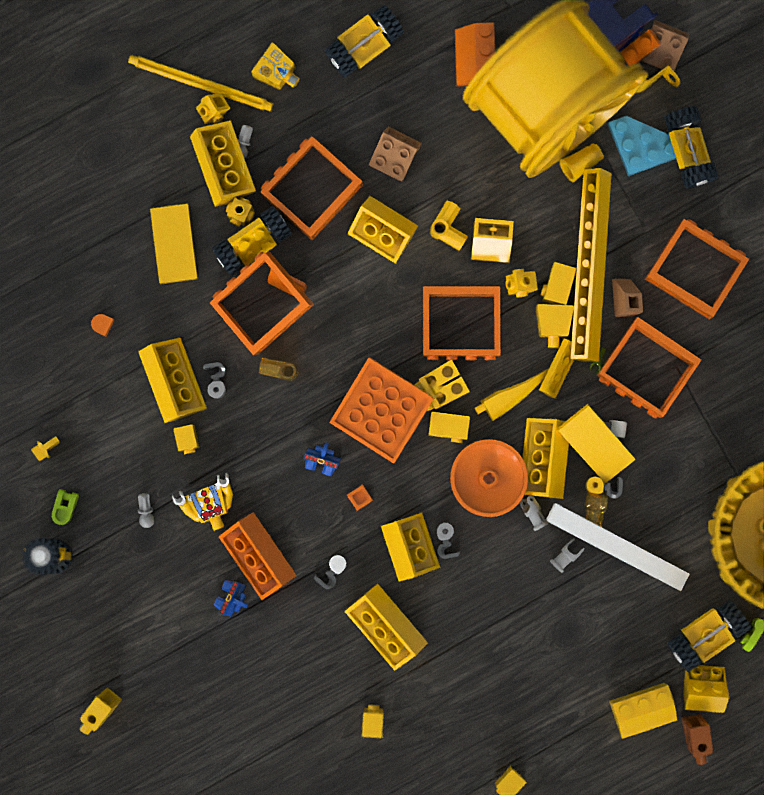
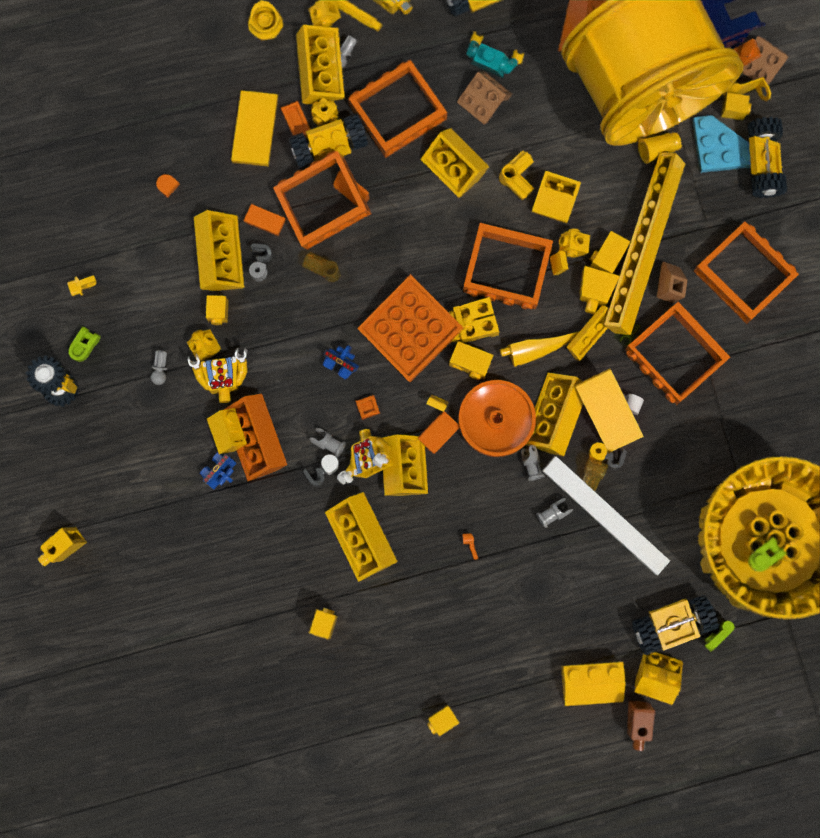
camera: 10 degrees right, 5 degrees down
leg [437,523,460,559] -> none
none -> yellow brick [187,330,221,361]
none -> yellow brick [207,408,247,454]
none -> orange tile [244,204,286,236]
none -> yellow hat [248,0,283,40]
none -> orange tile [281,101,311,138]
none -> light grey piece [309,428,346,458]
none -> torso [337,429,393,484]
none -> orange slope [417,411,460,454]
none -> yellow tile [426,395,449,412]
none -> orange hand [462,533,478,560]
none -> teal torso [467,32,524,78]
none -> yellow tile [550,251,568,275]
none -> yellow brick [721,93,751,121]

